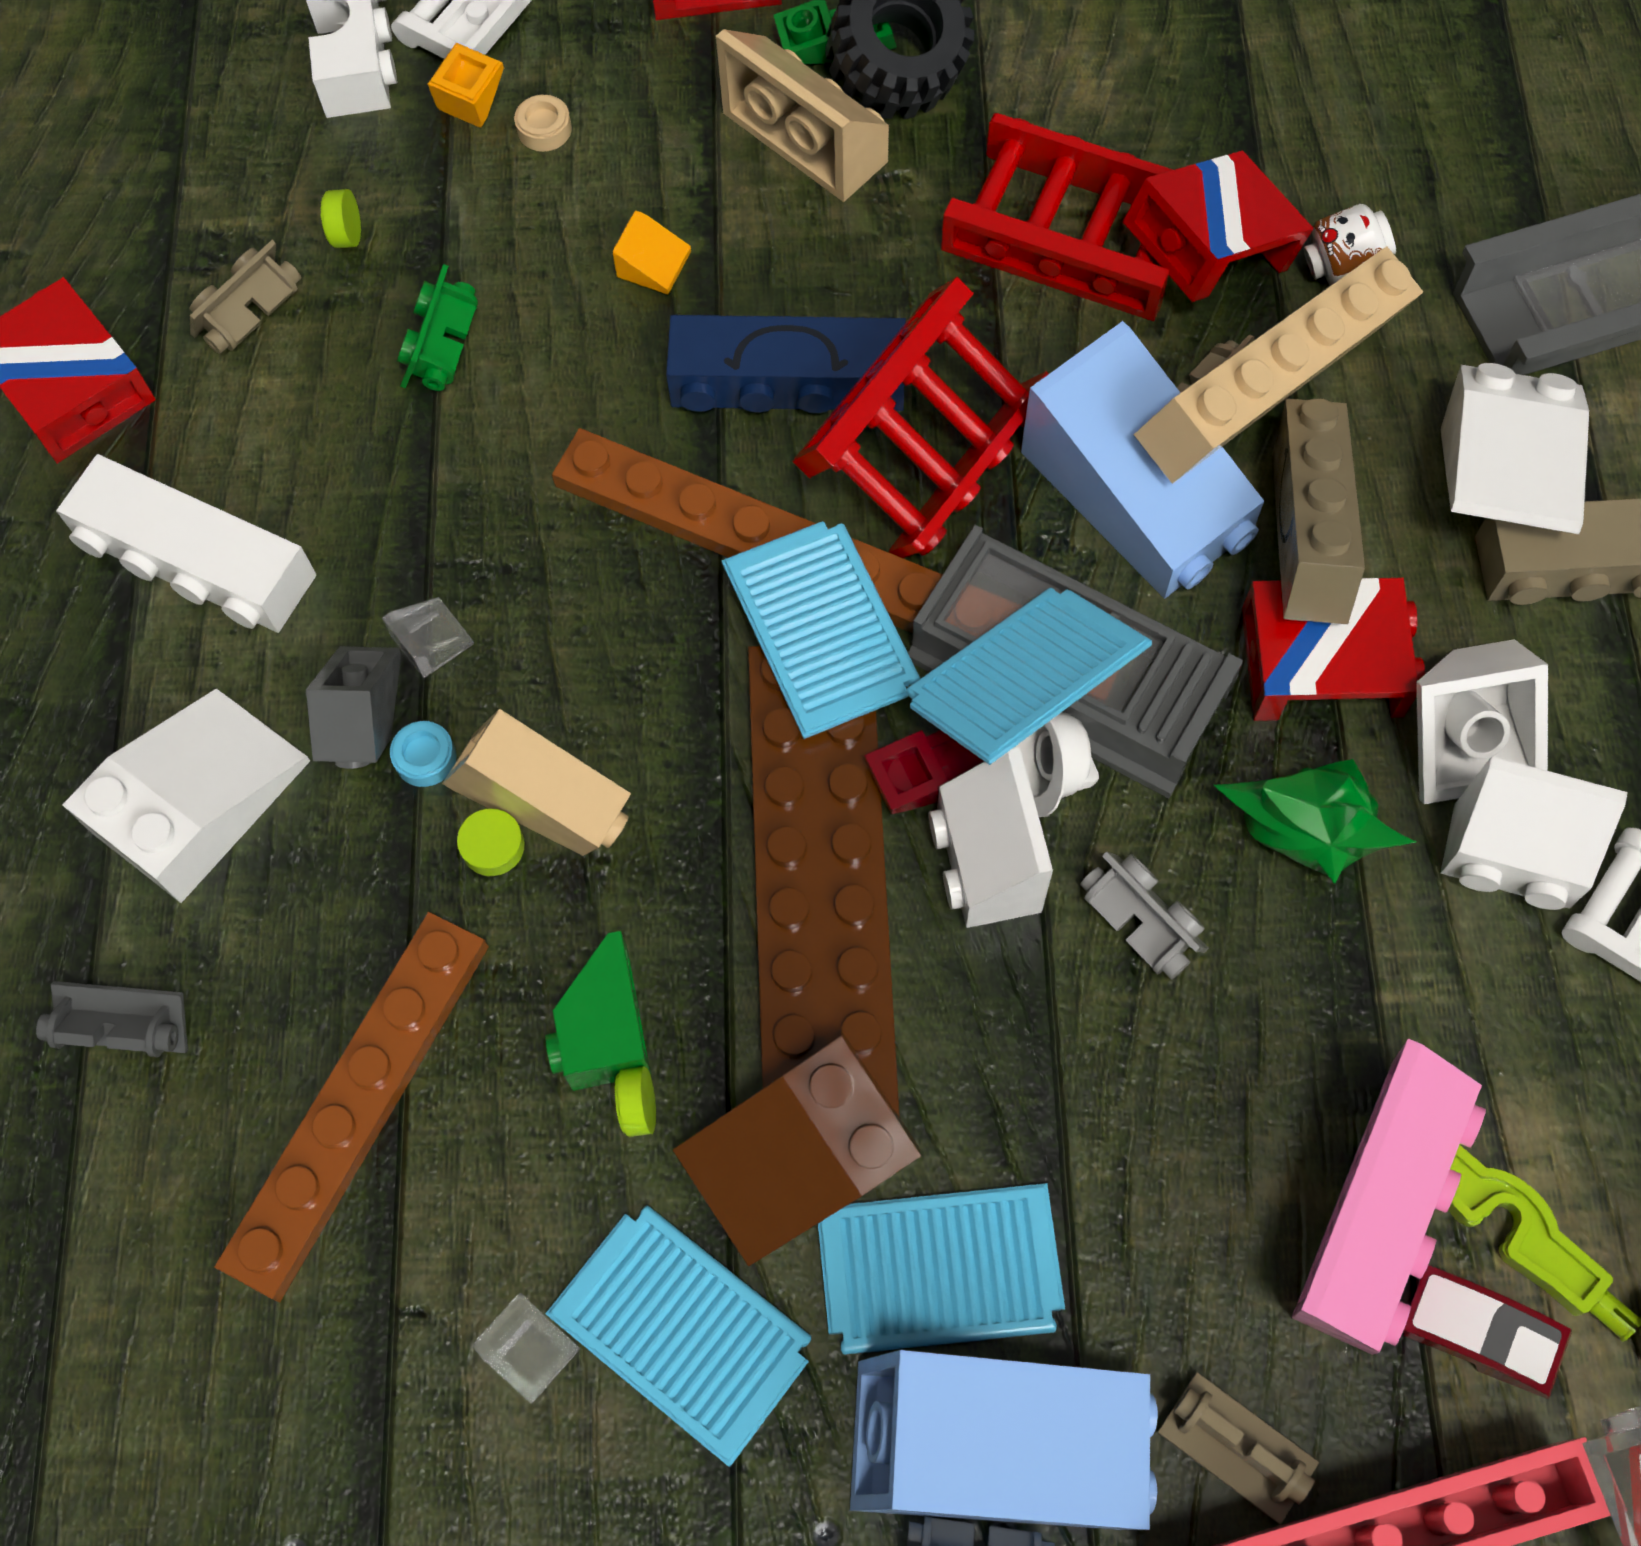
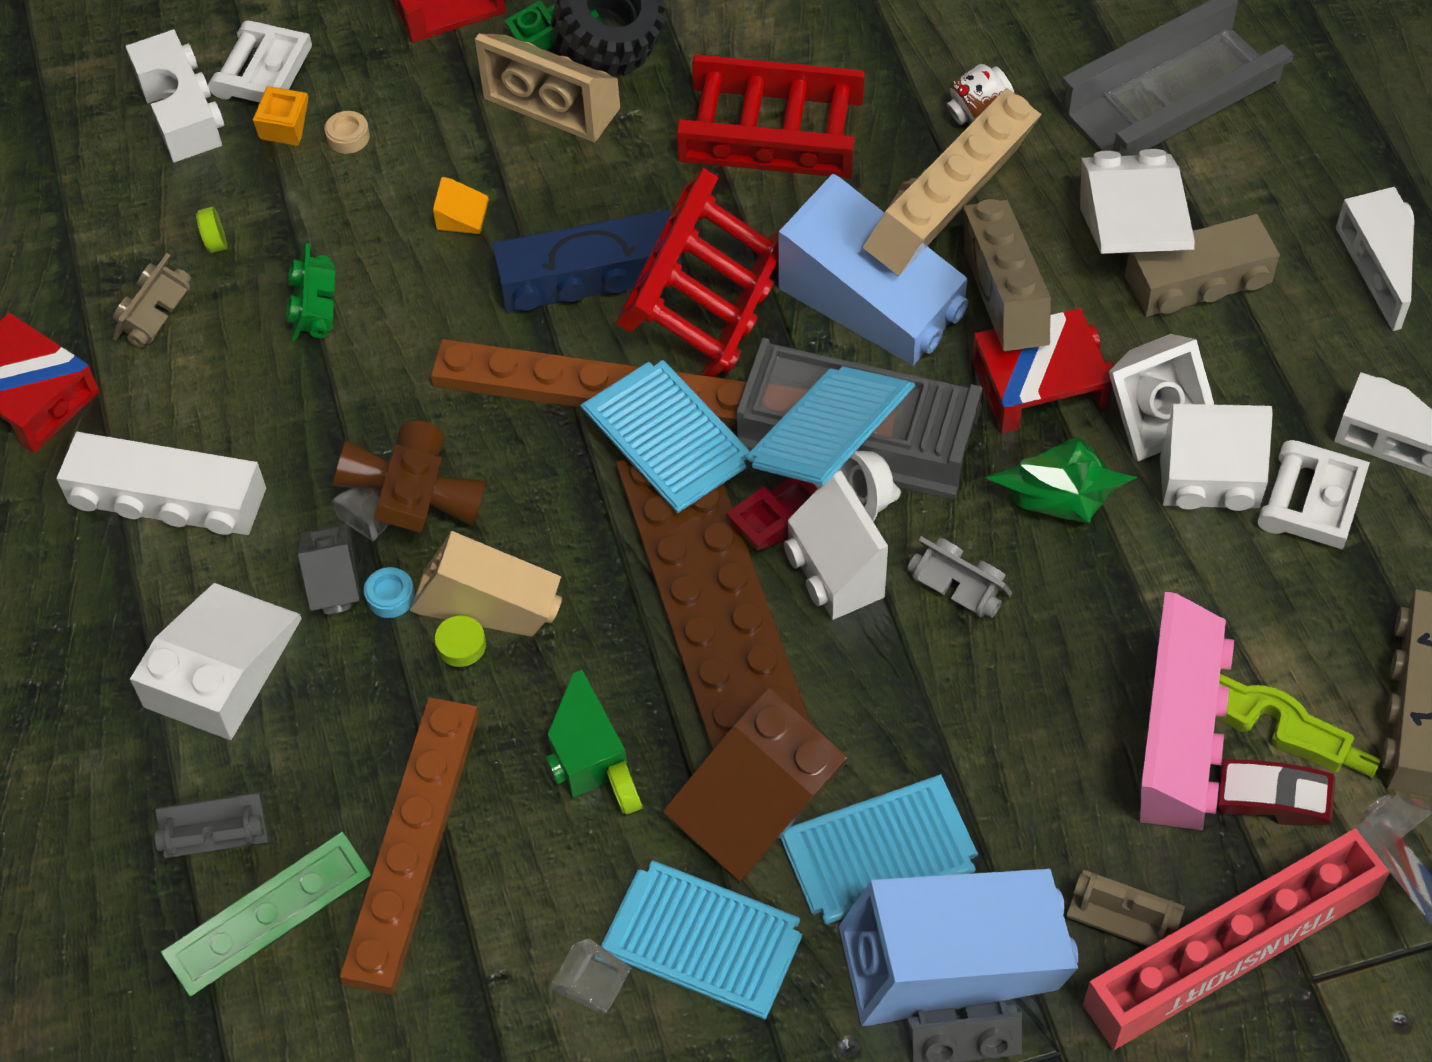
camera: 15 degrees left, 10 degrees down
red panel [1123,150,1314,302] -> none
none -> hinge [160,831,371,997]
none -> reddish brown brick [332,420,486,533]

